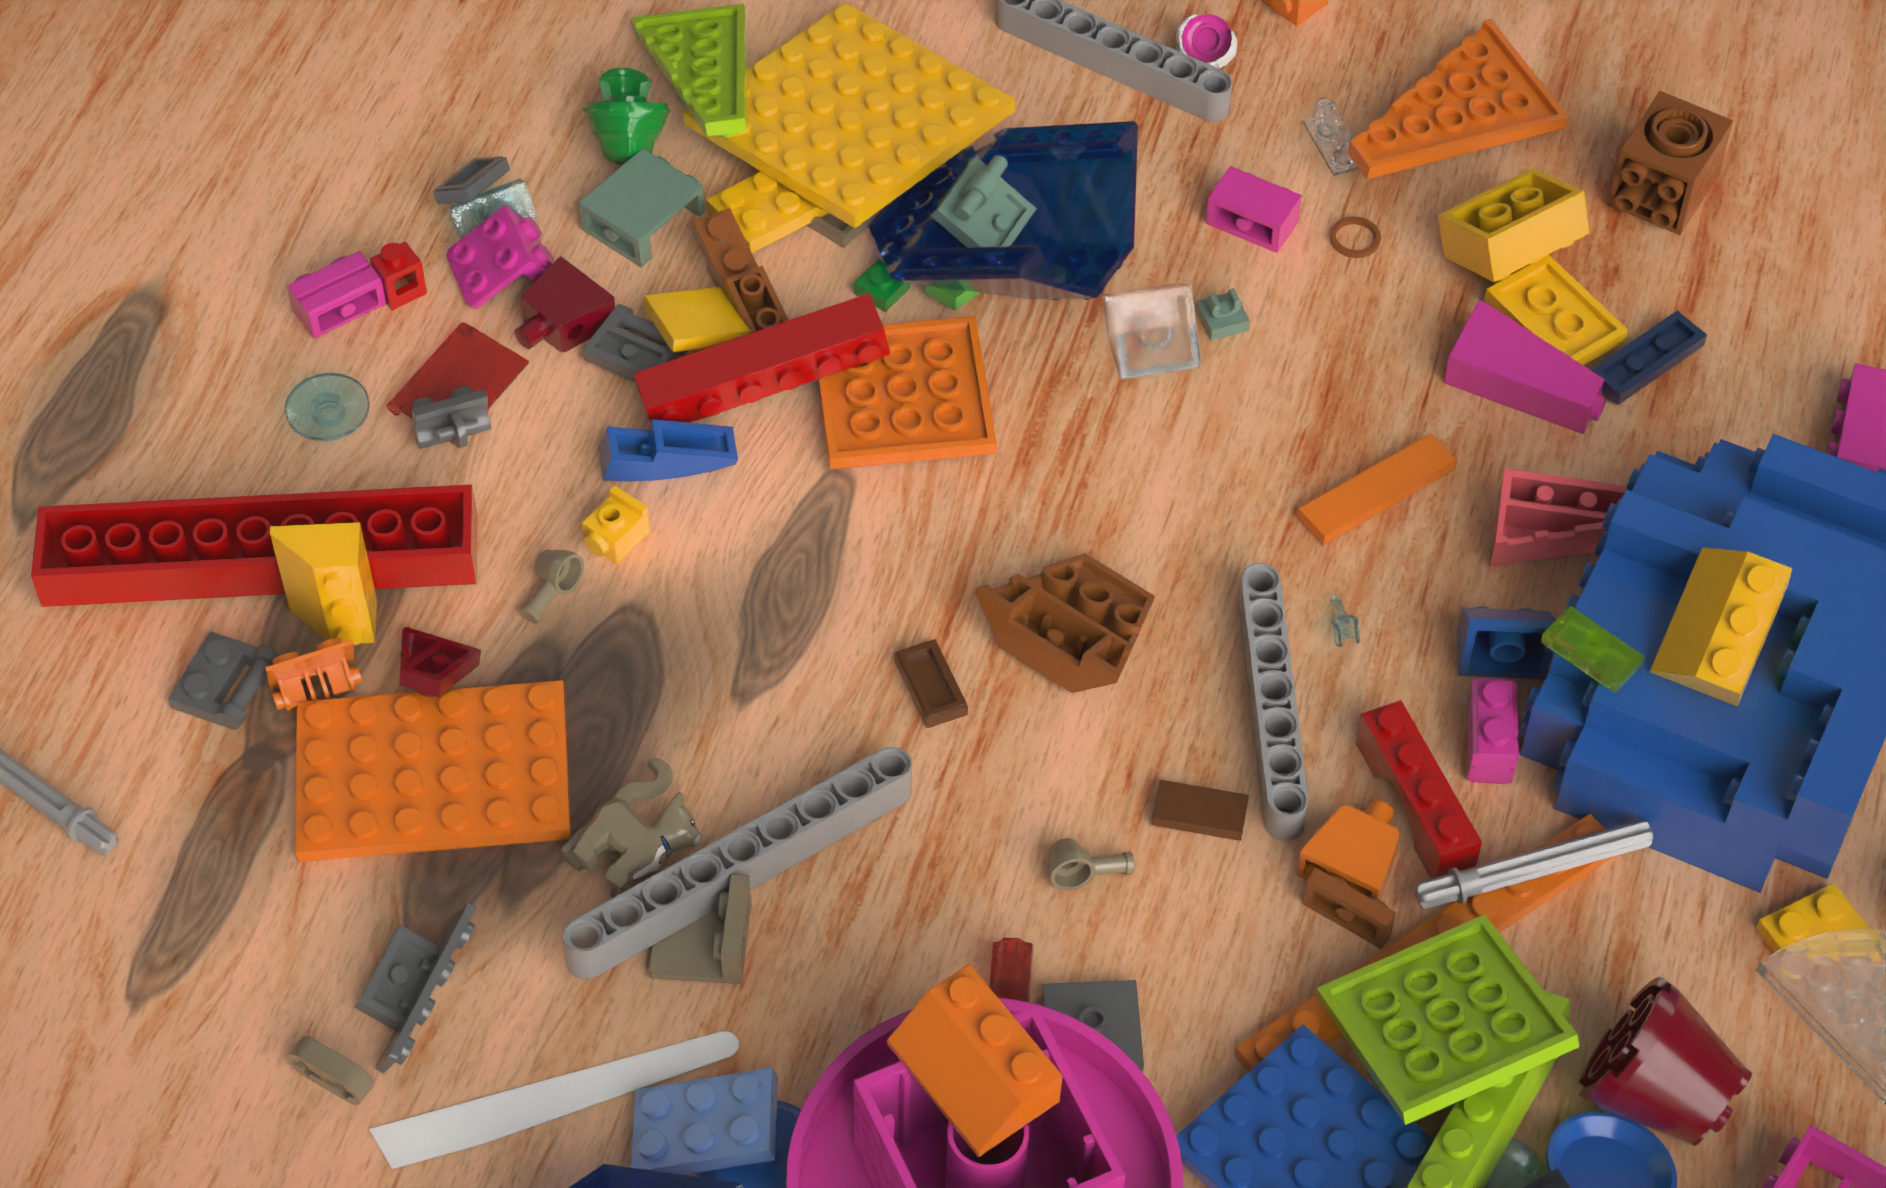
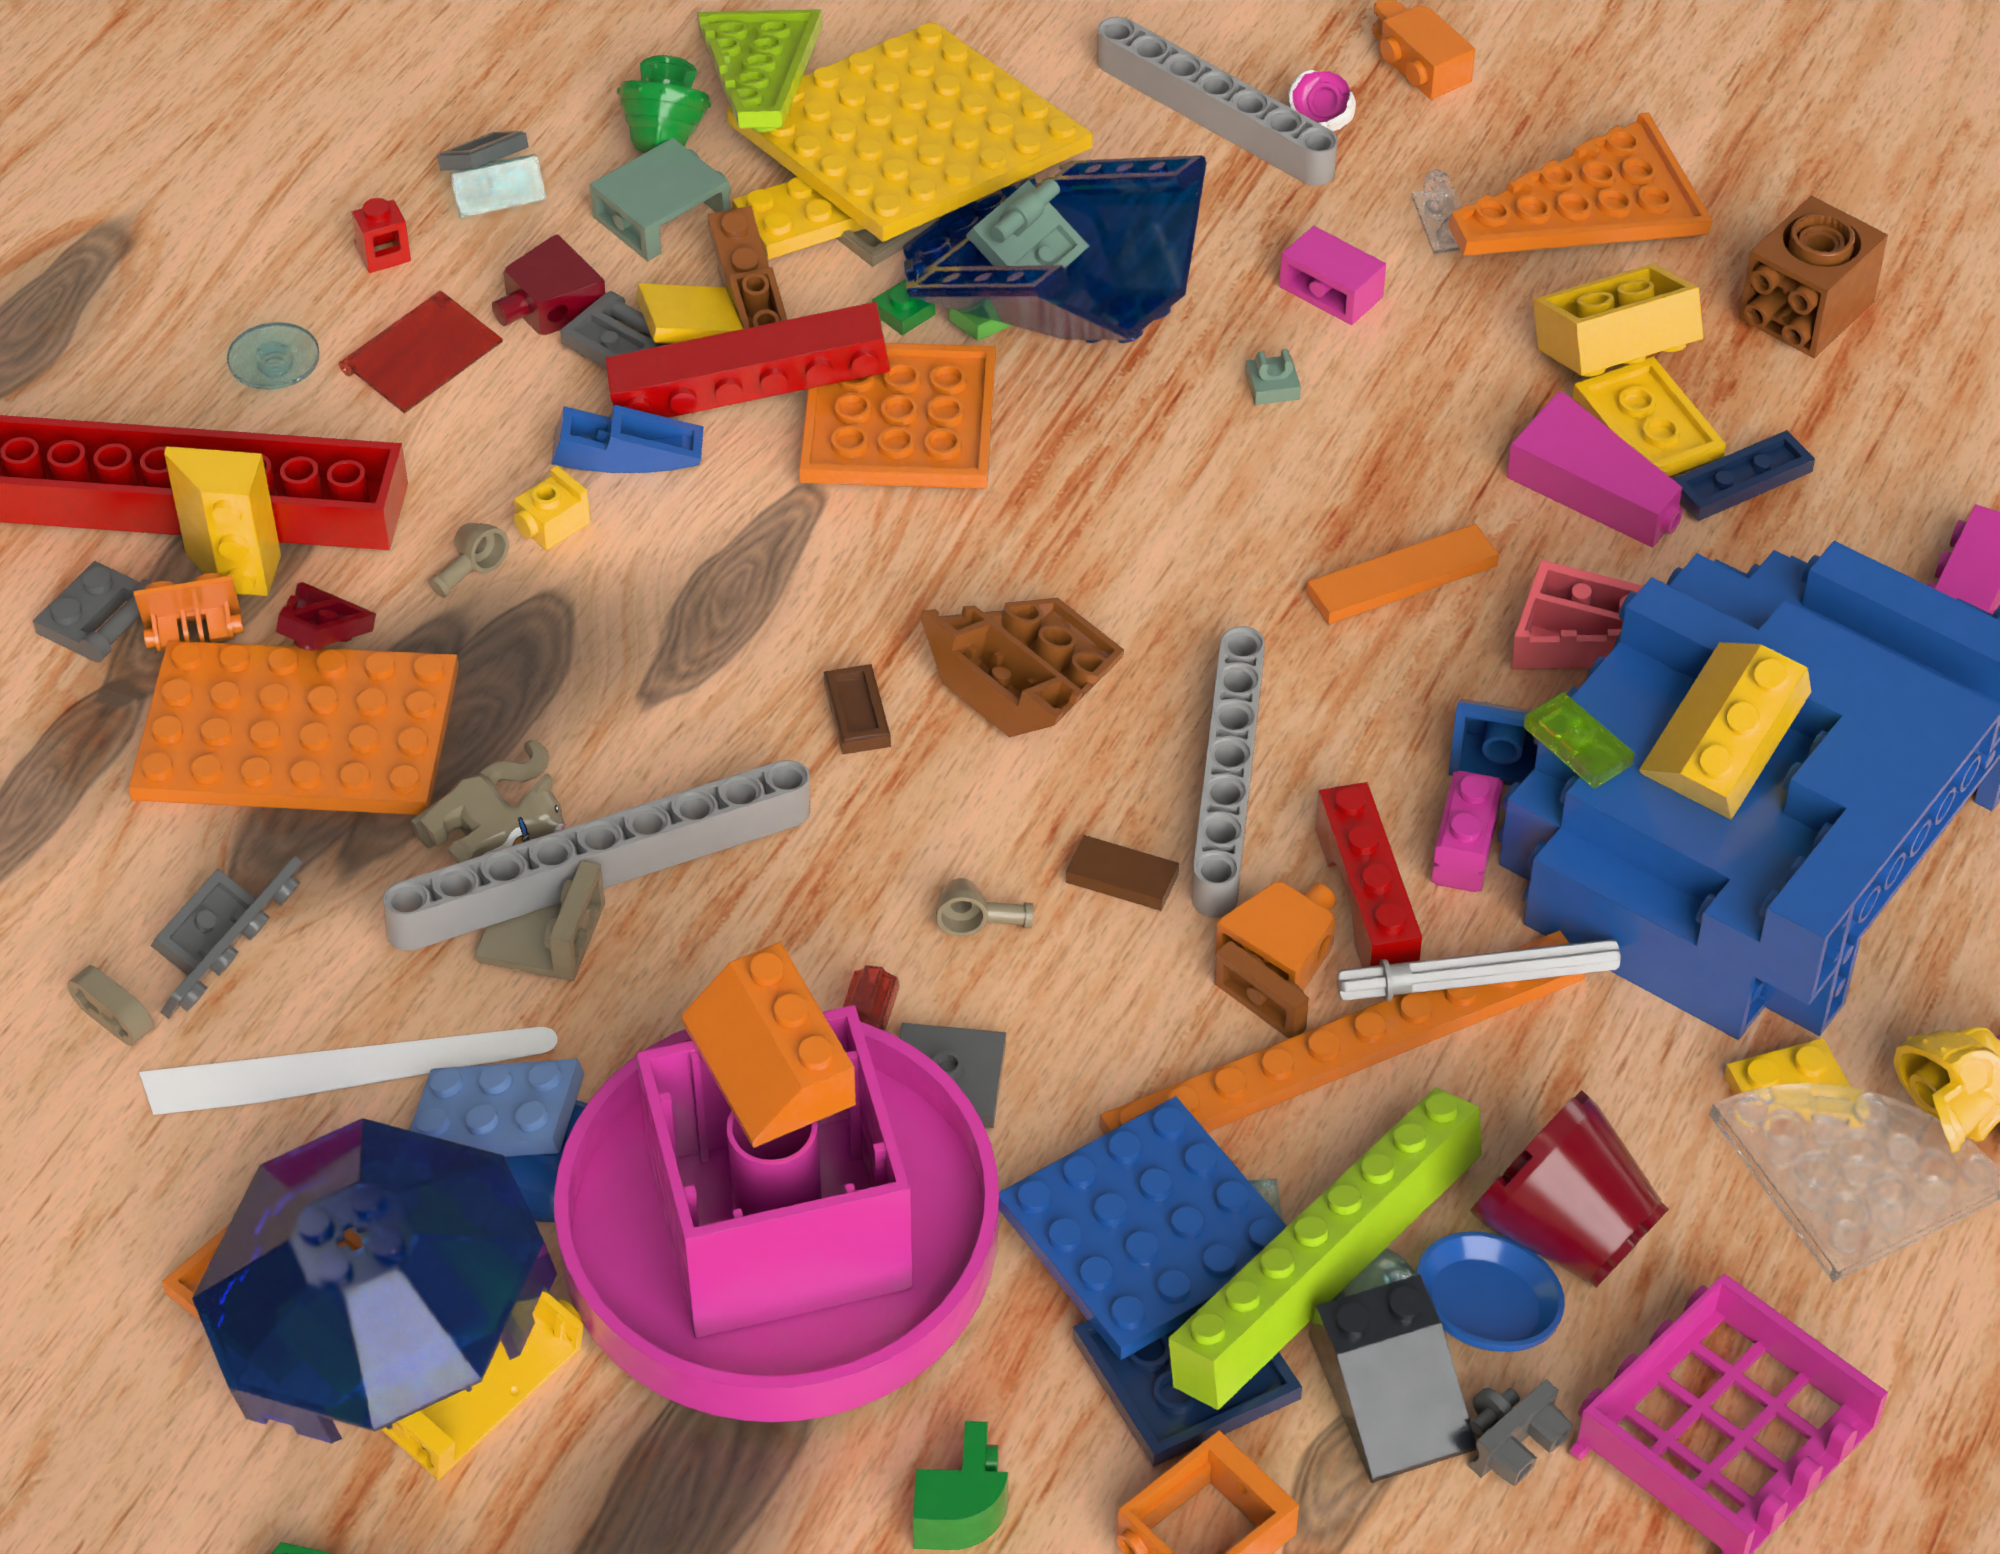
camera: 10 degrees right, 5 degrees down
dark pink brick [287,251,386,339] -> none
dark grey hips [411,386,491,449] -> none
dark pink bracket [446,205,555,309] -> none
clear slope [1102,283,1201,379] -> none
lime plate [1317,914,1579,1125] -> none
dark orange piece [1330,217,1381,258] -> none
clear light blue hand [1330,595,1361,647] -> none

